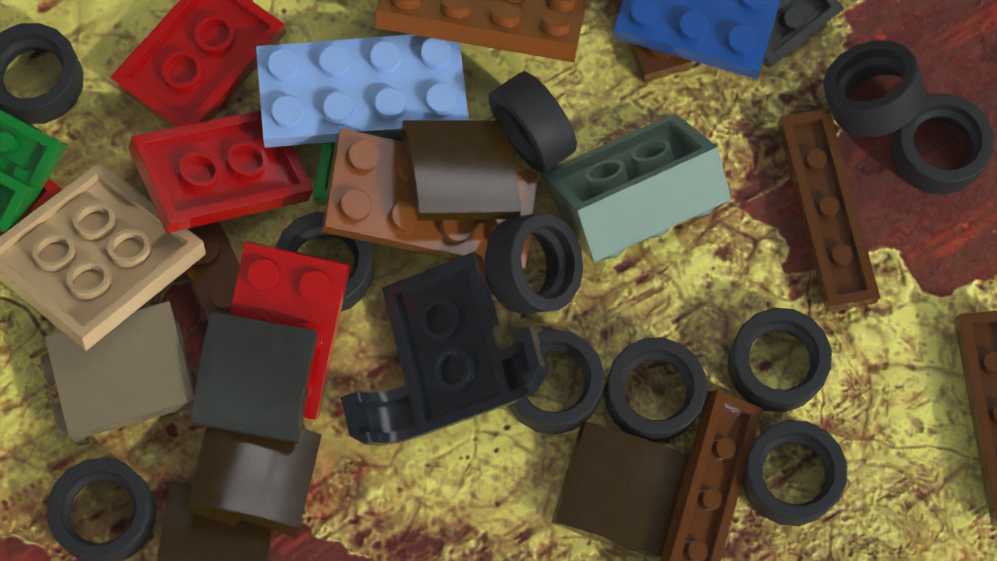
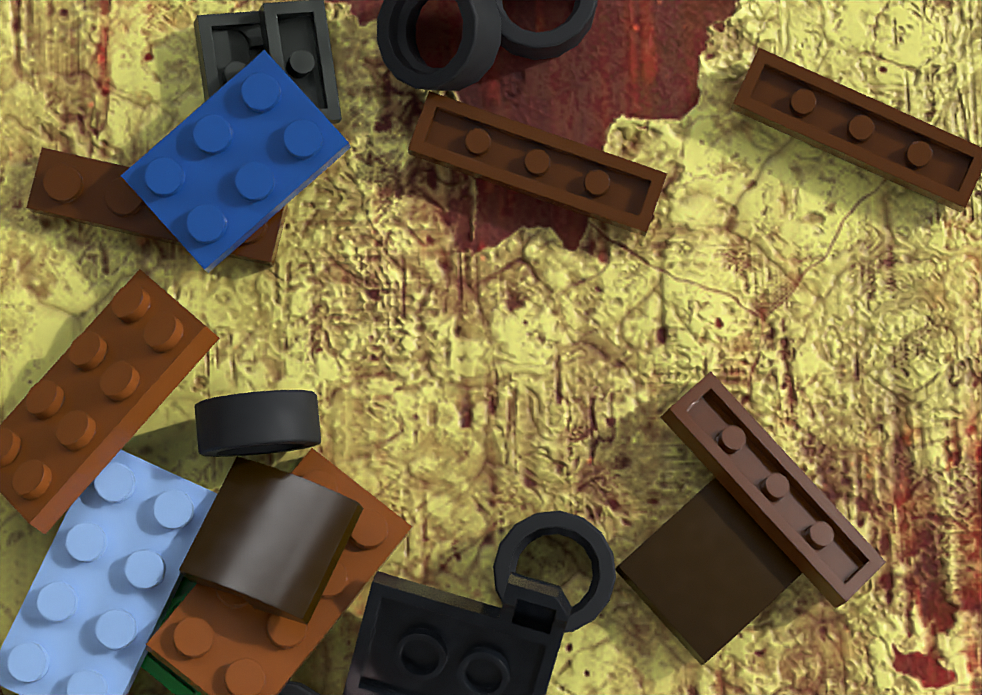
camera: 50 degrees left, 10 degrees up
black tyre [484,213,583,314] -> none
sand green slope [541,113,732,262] -> none
black tyre [604,337,707,442] -> none
black tyre [728,308,832,412] -> none
black tyre [742,420,847,526] -> none

